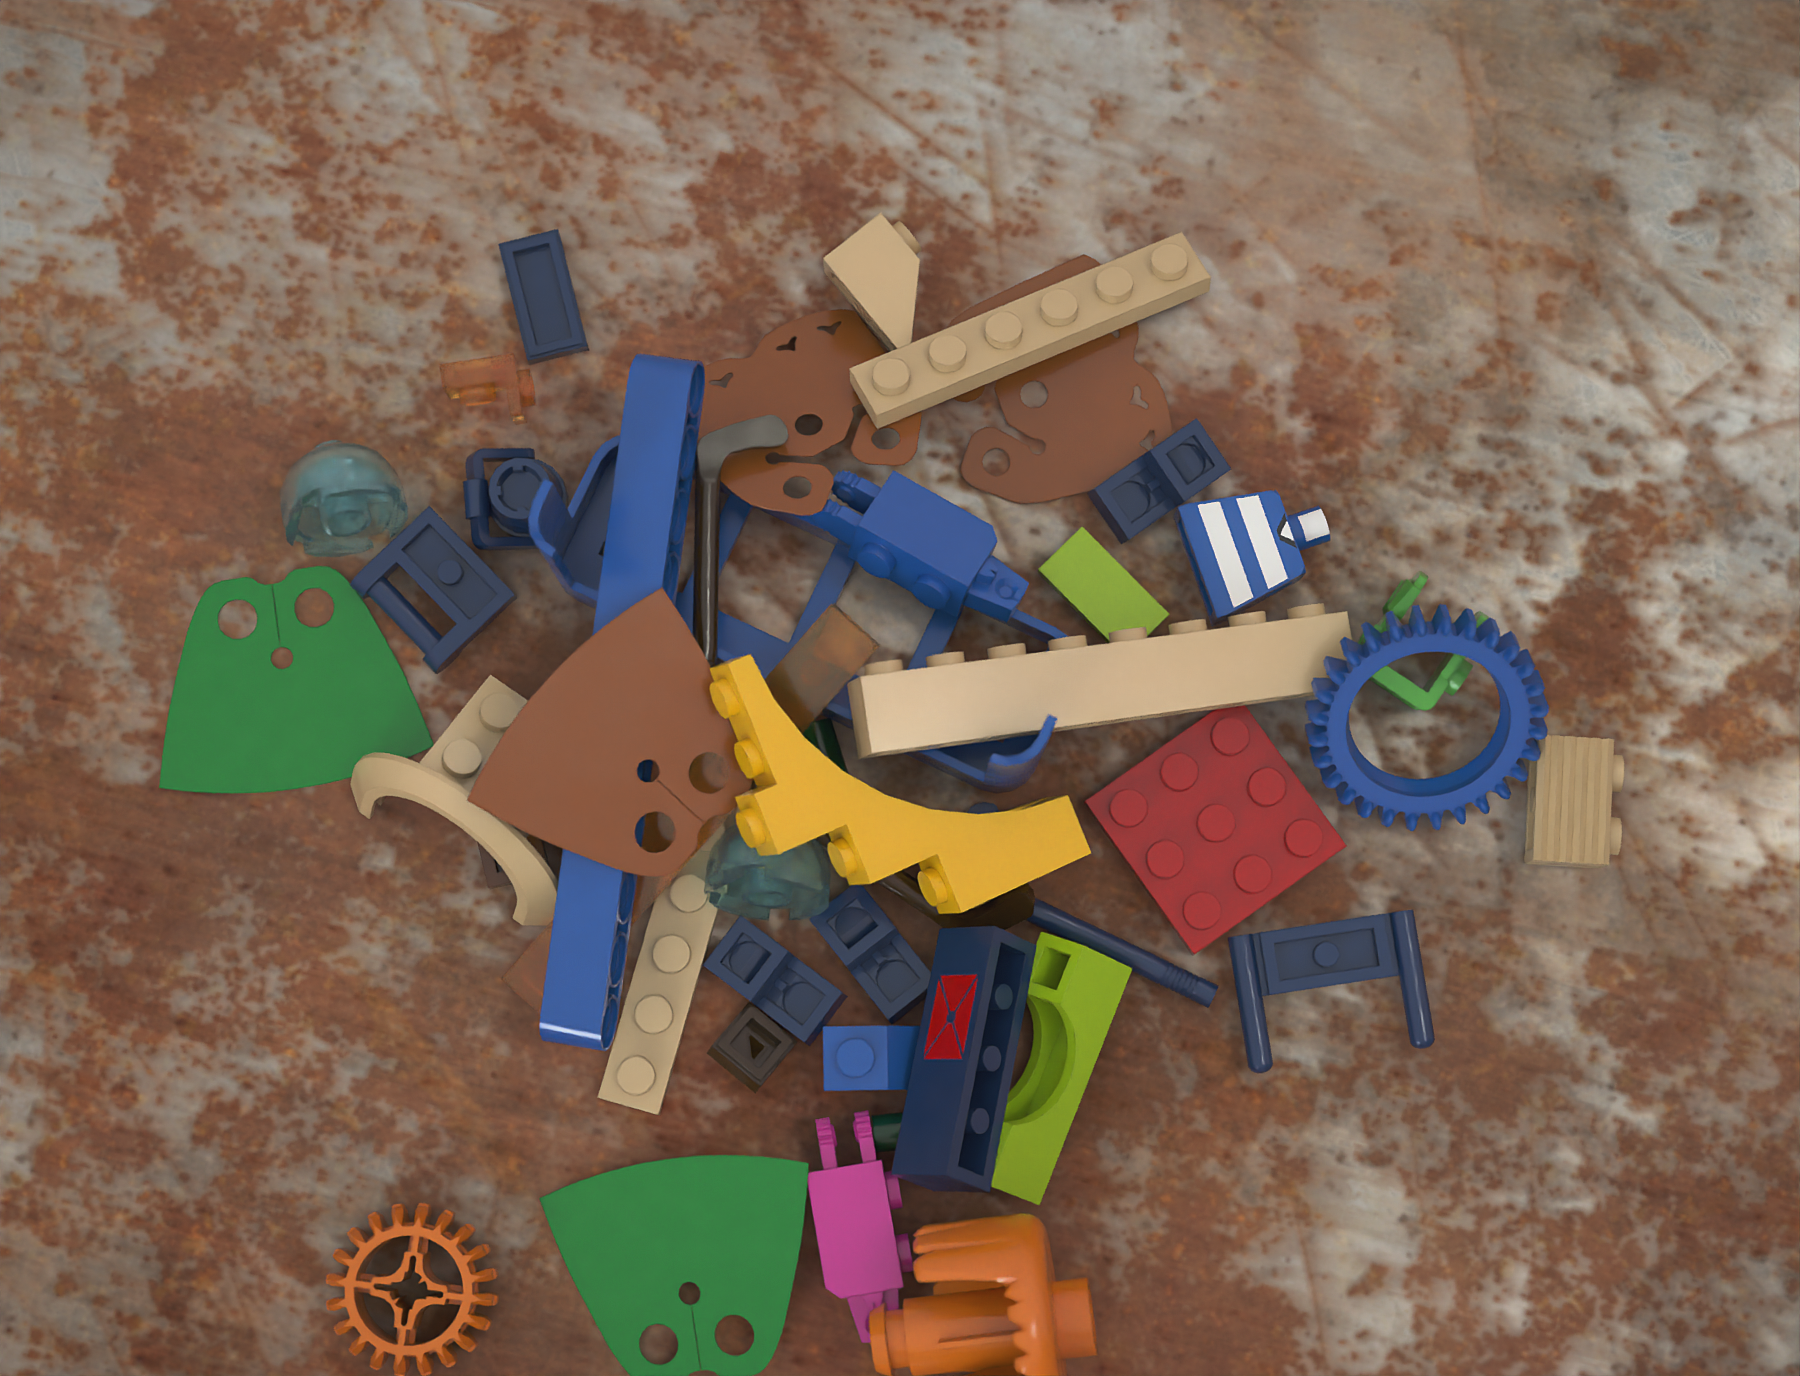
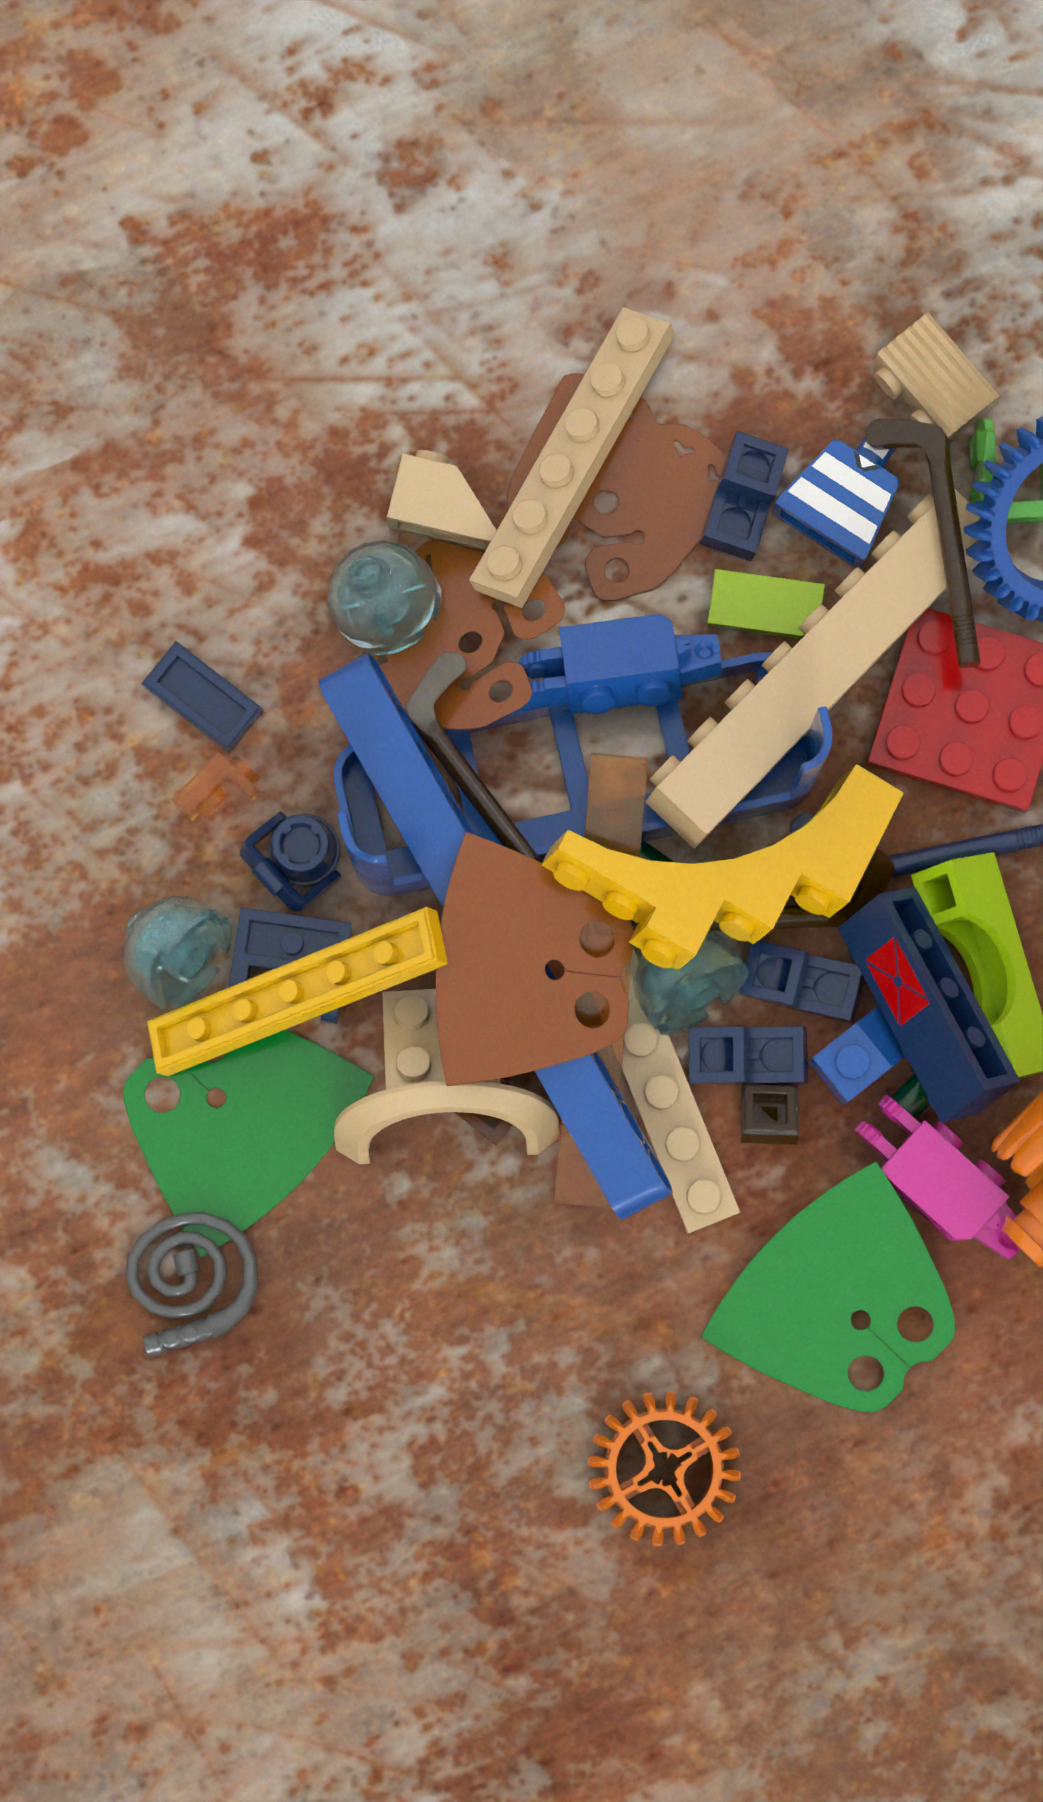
camera: 35 degrees left, 0 degrees up
none -> dark grey piece [125,1212,258,1358]
none -> yellow tile [147,907,448,1076]
none -> clear light blue cylinder [327,540,442,655]
none -> dark brown piece [865,418,981,668]
none -> tan brick [874,312,999,443]

